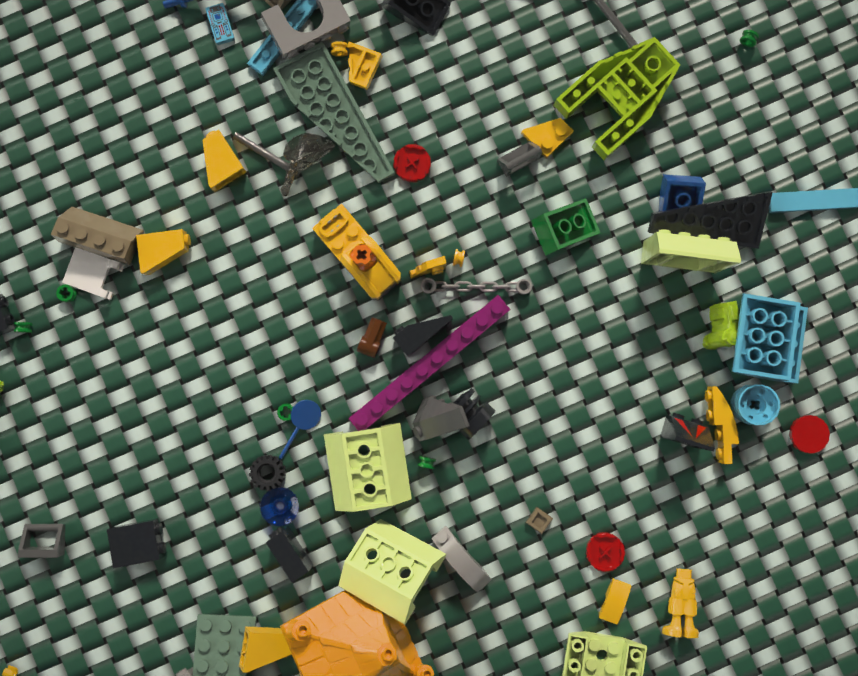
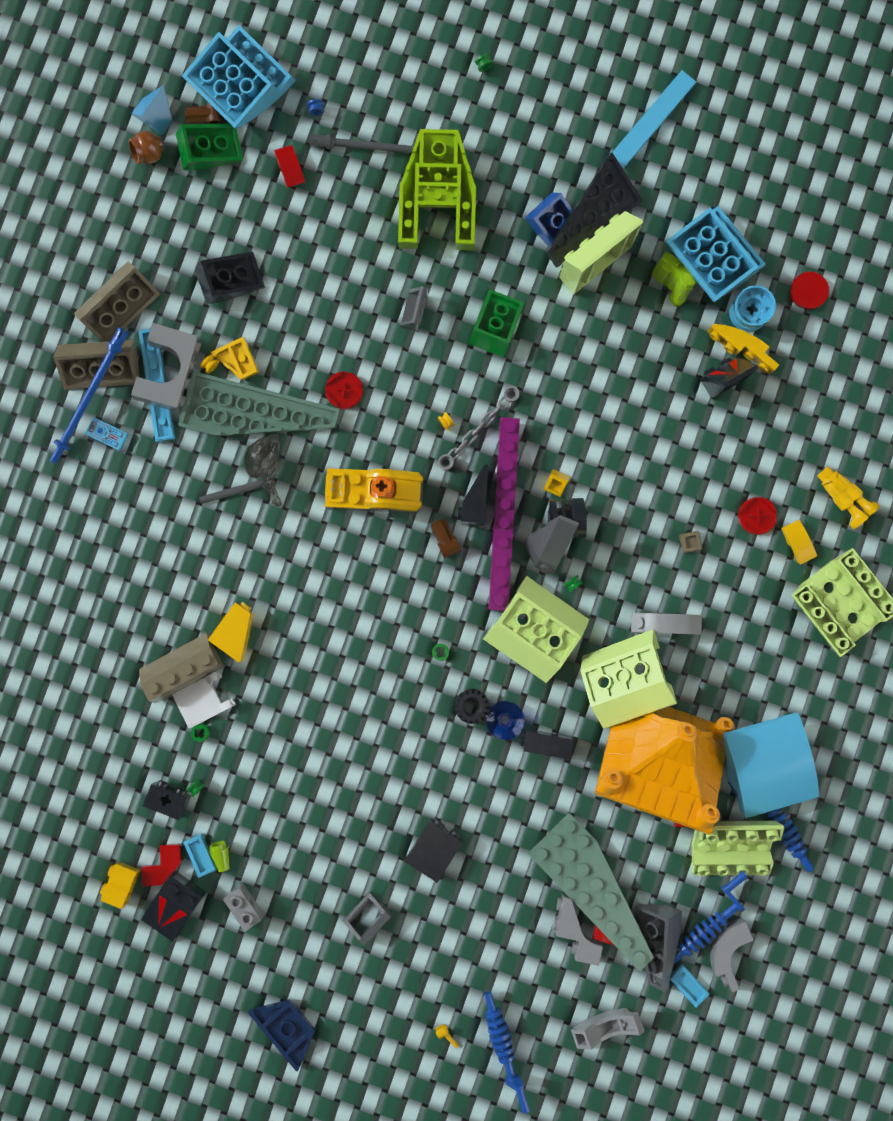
camera: 40 degrees left, 0 degrees up
yellow slope [203,130,246,192] -> none
yellow slope [239,626,292,673] -> none
blue piece [279,400,321,459] -> none
yellow wing [409,256,447,279] -> none
yellow wing [521,118,574,159] -> none
none -> yellow slope [543,469,570,497]

